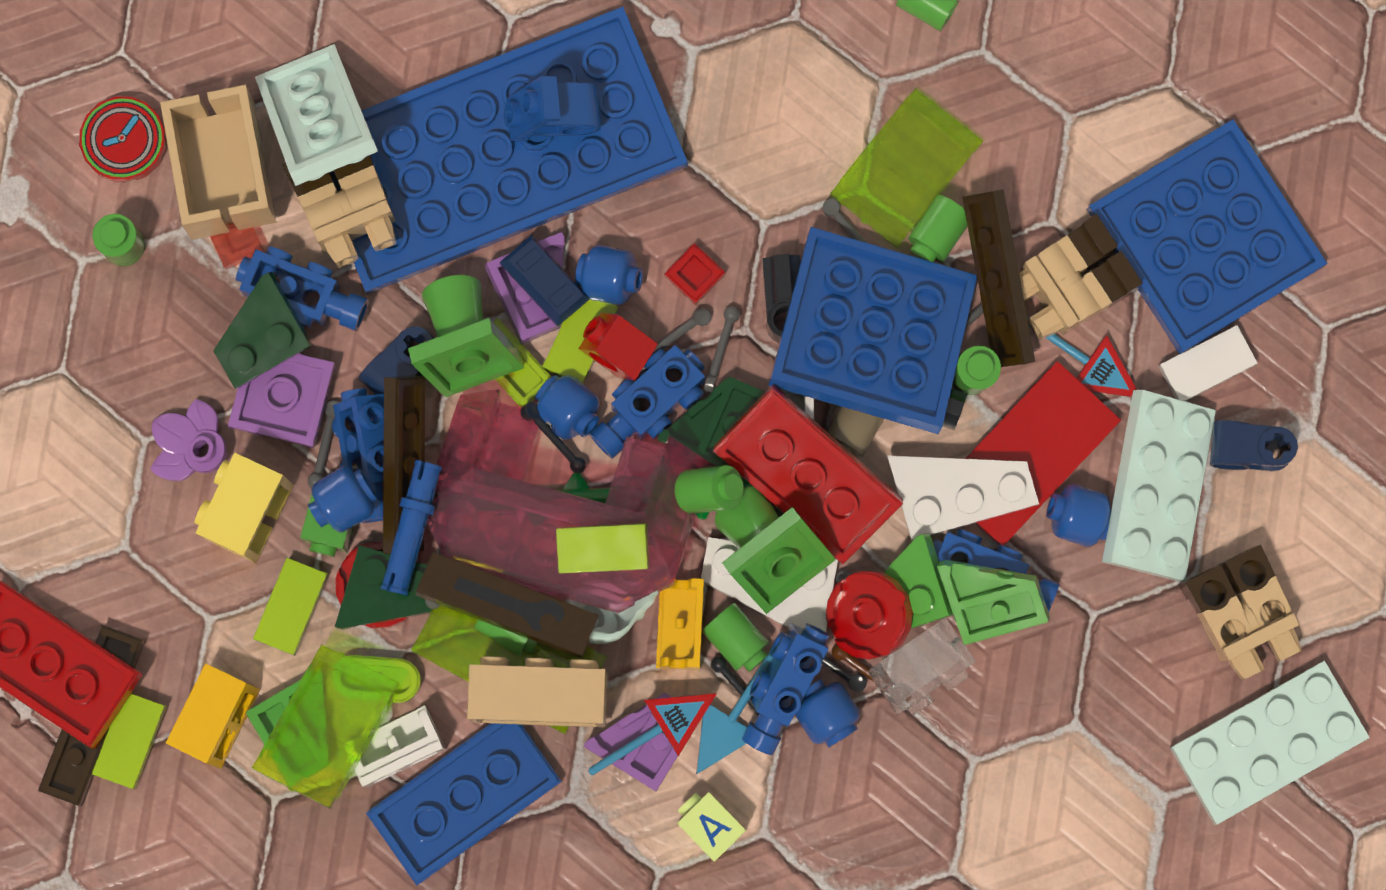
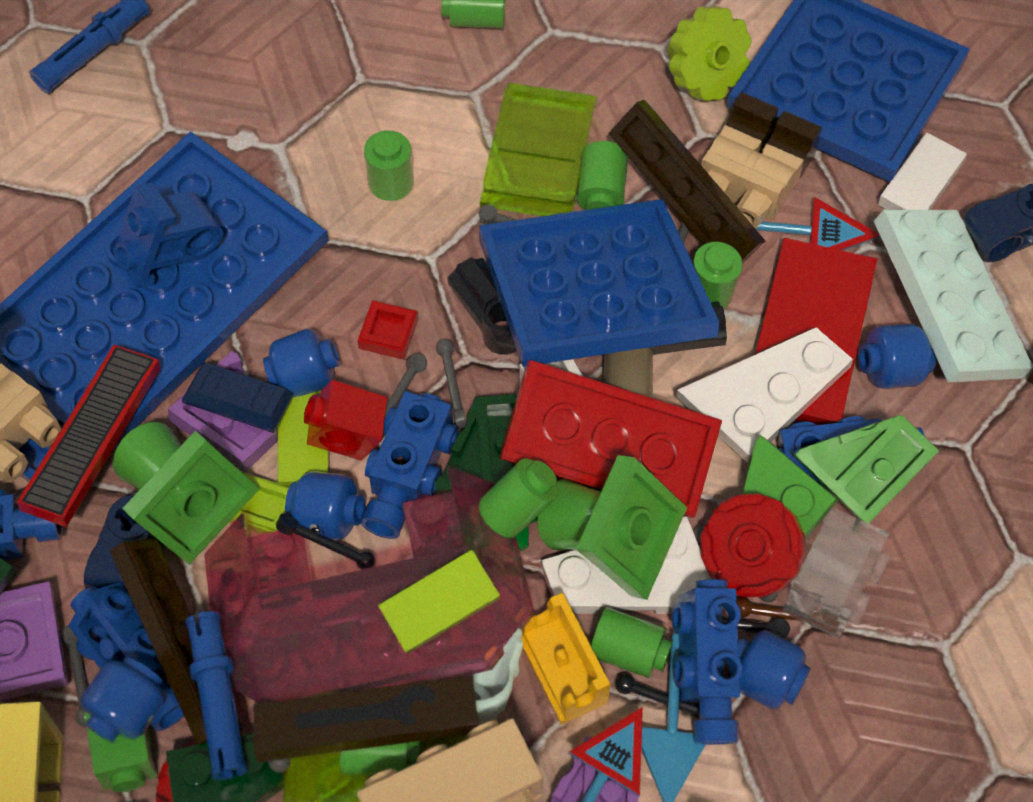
camera: 30 degrees left, 20 degrees down
none -> tile [17,344,160,527]
none -> bright green brick [364,130,414,201]
none -> lime plant [668,6,752,101]

